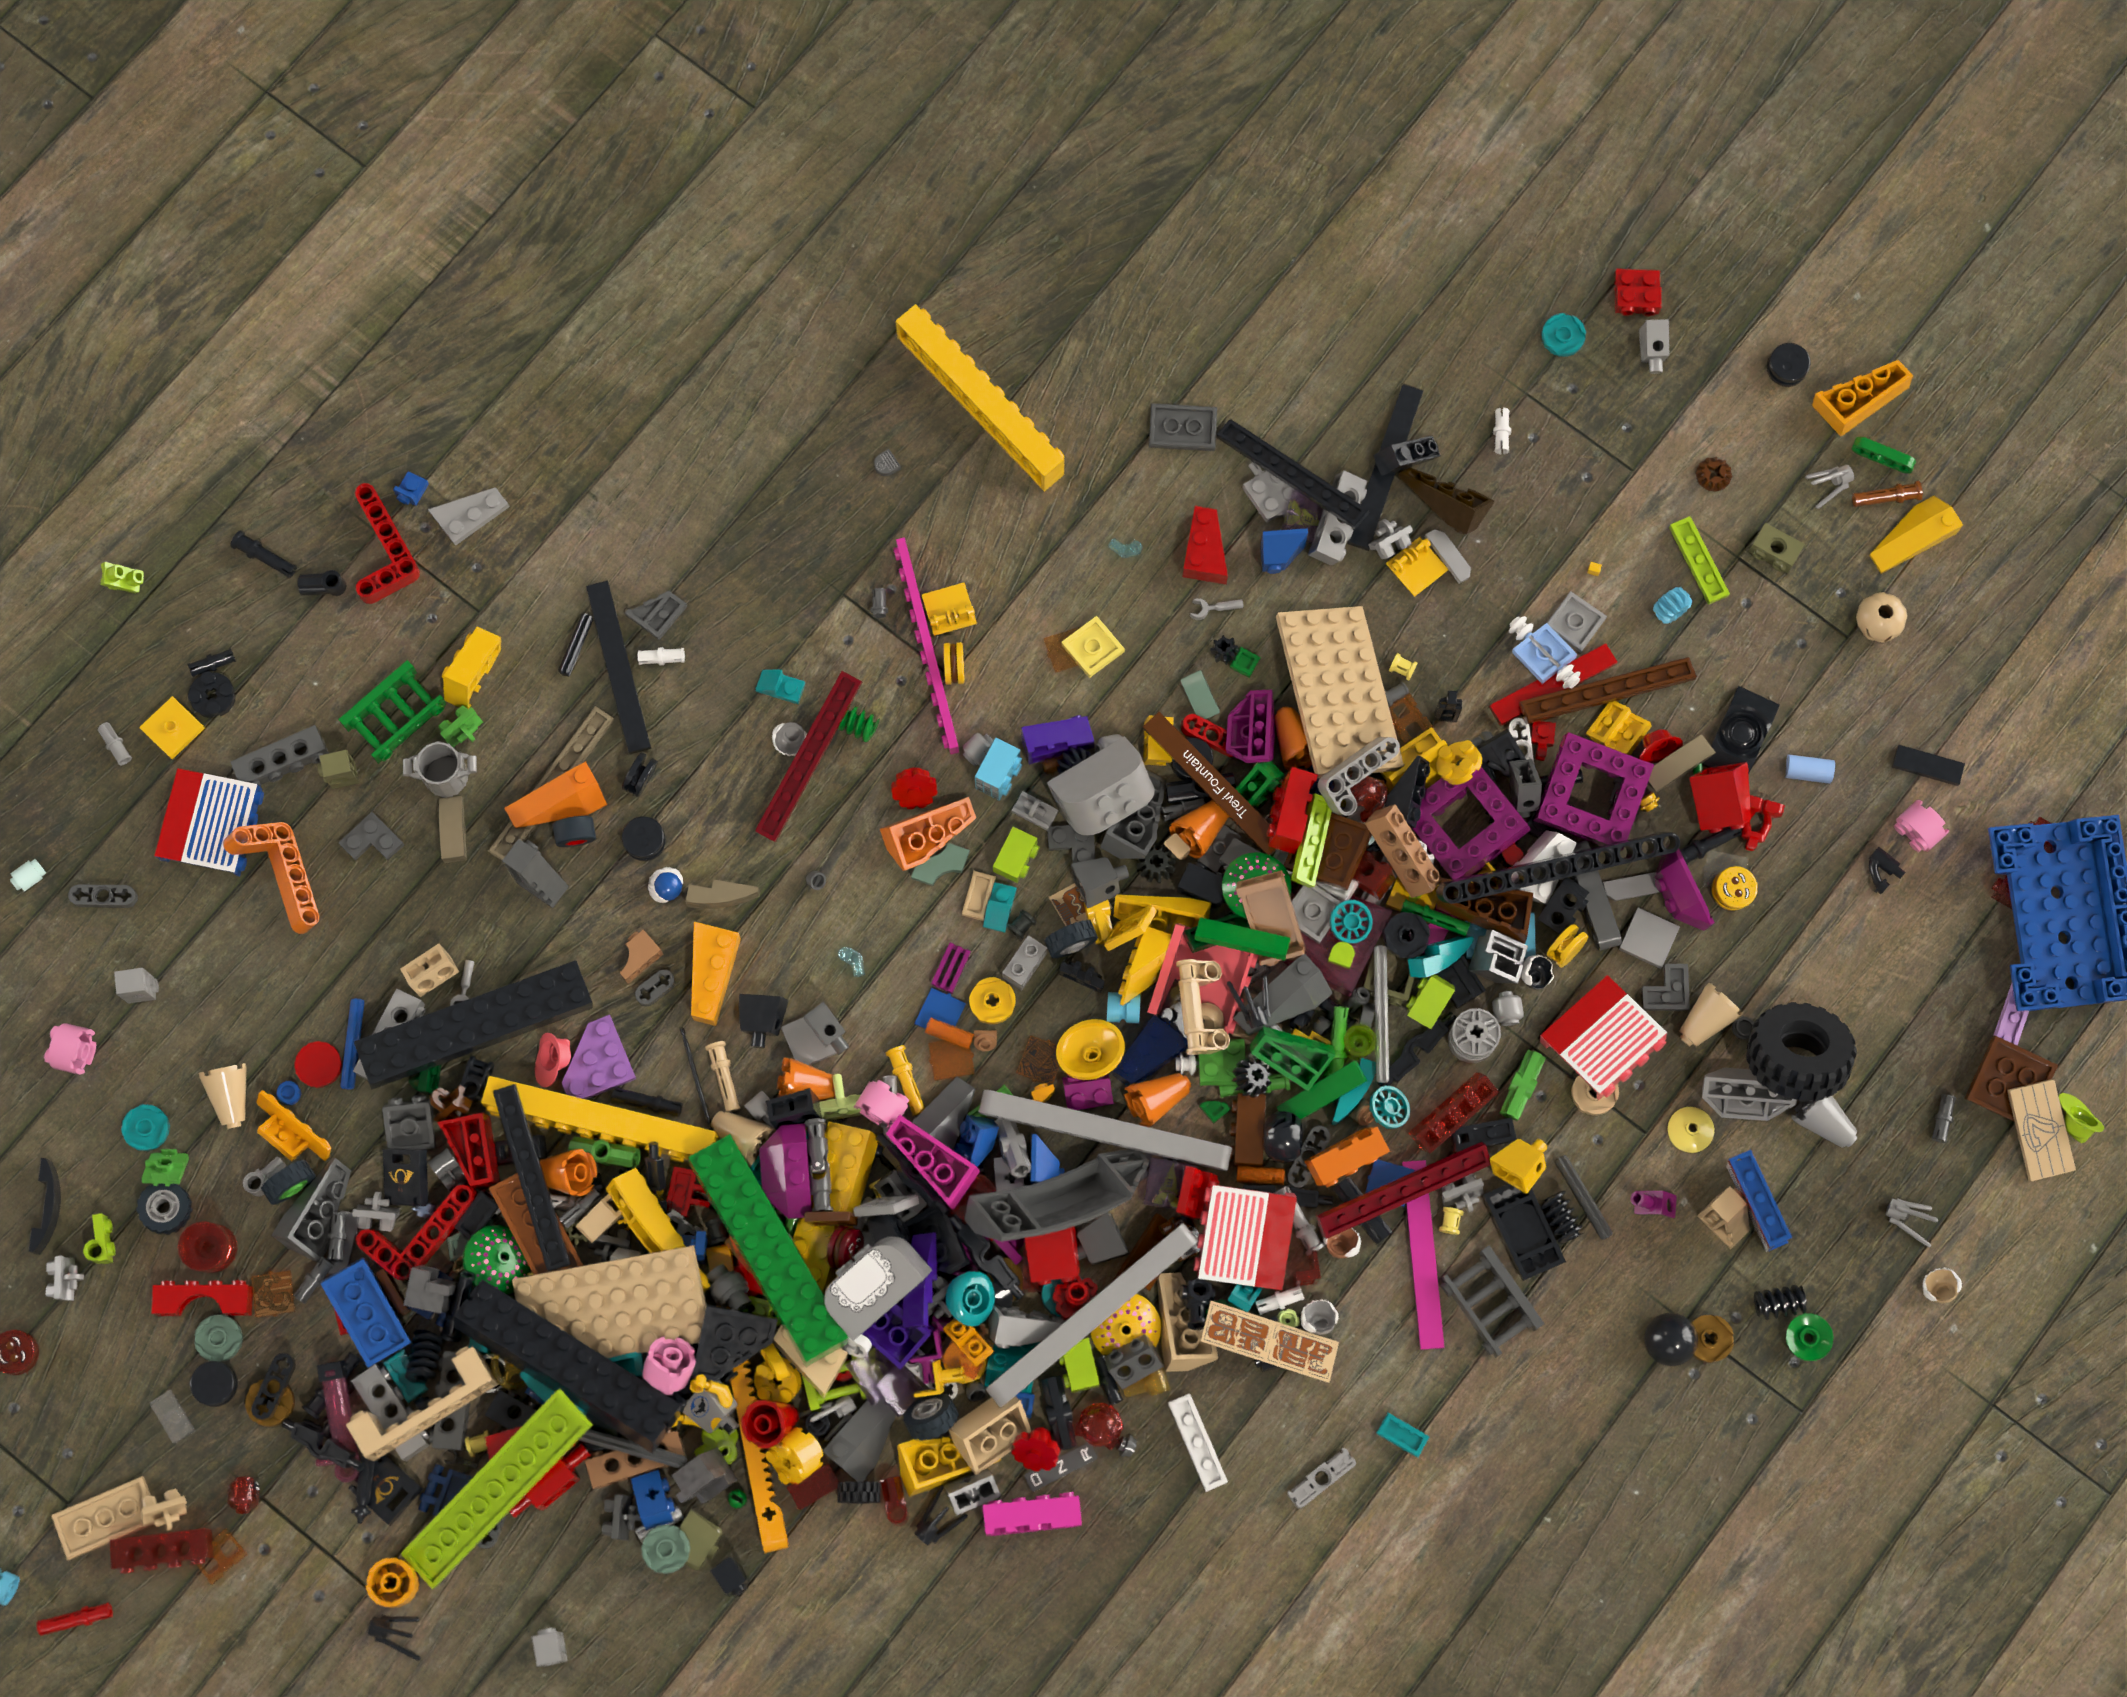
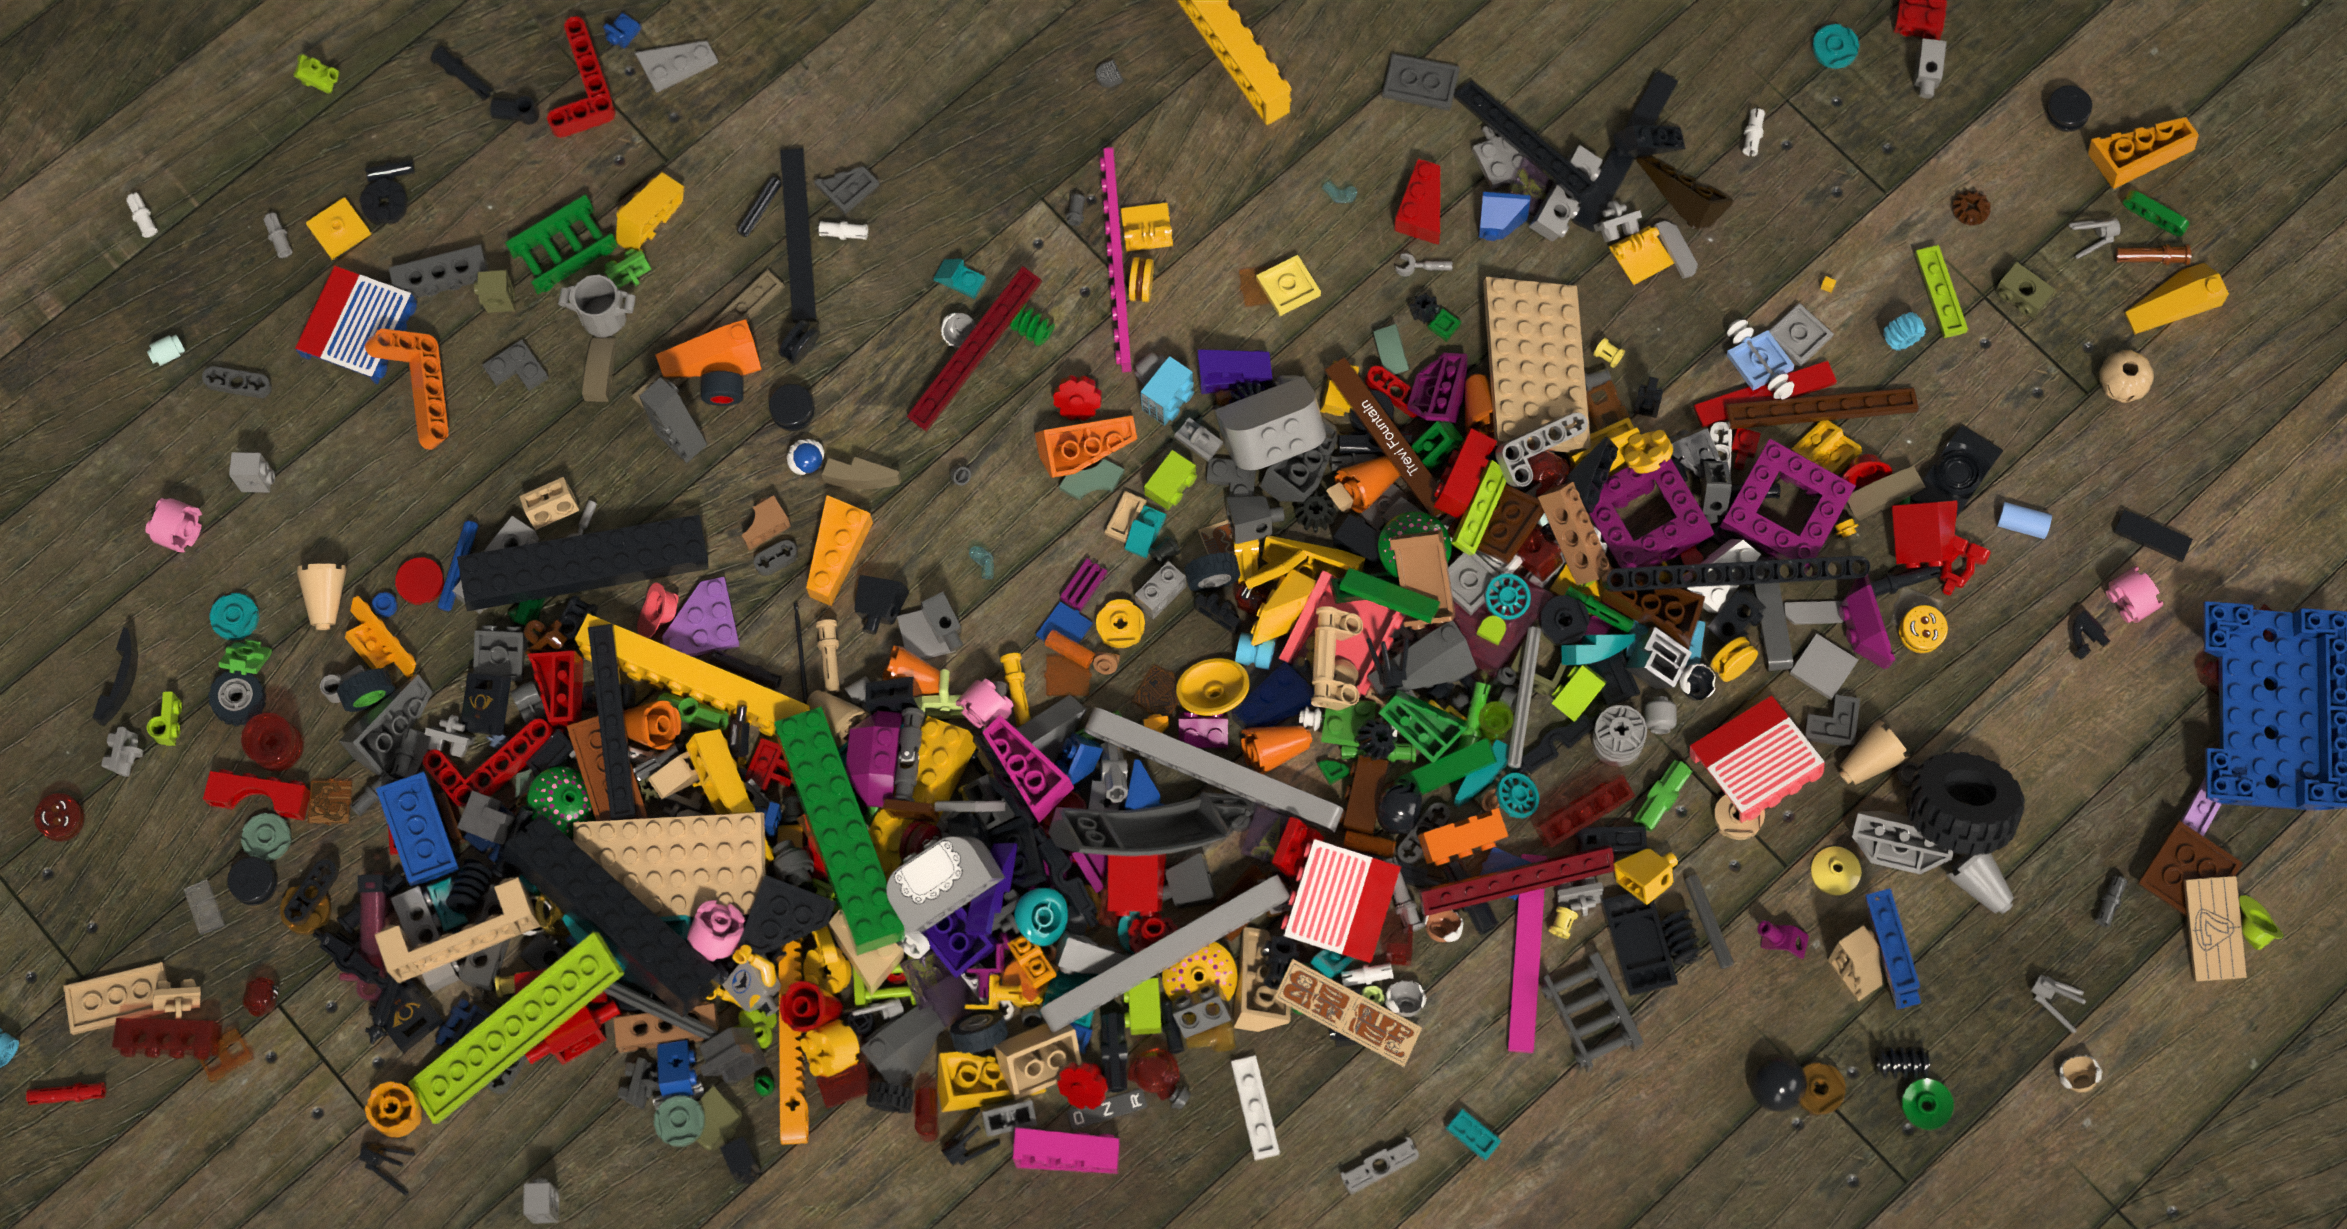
camera: 15 degrees right, 5 degrees down
none -> clear red head [1235,583,1270,617]

